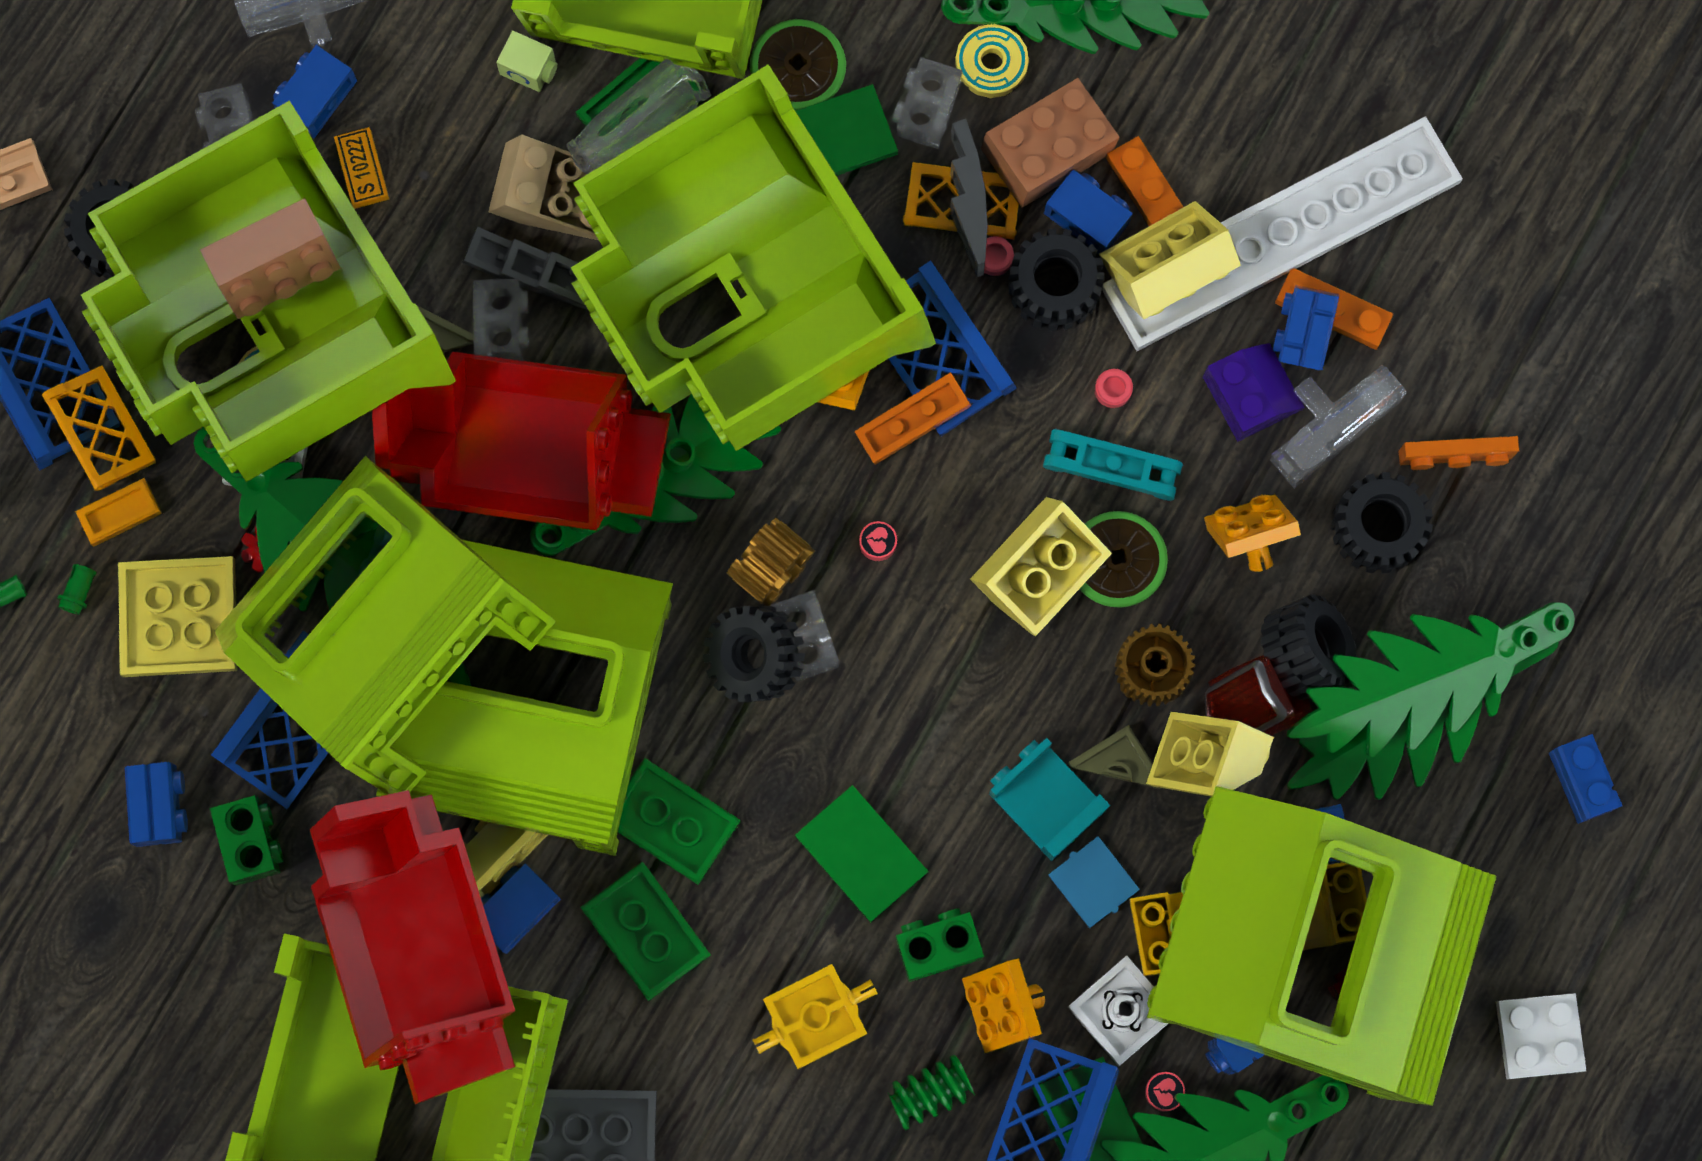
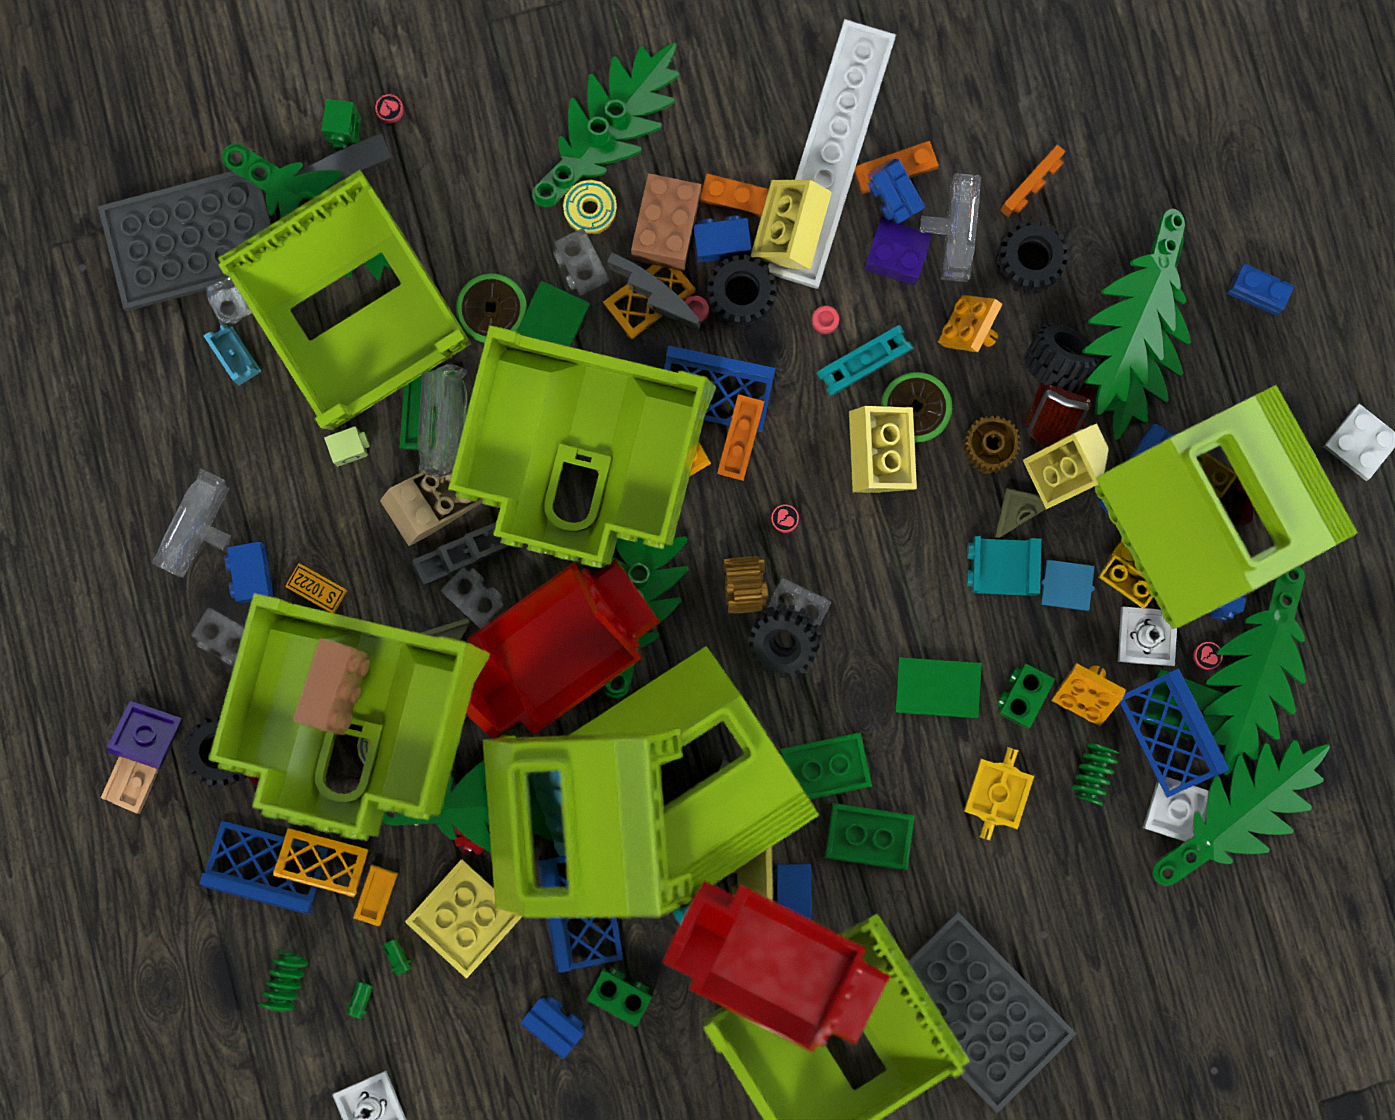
camera: 45 degrees left, 5 degrees up
none -> dark purple plate [107,701,182,770]

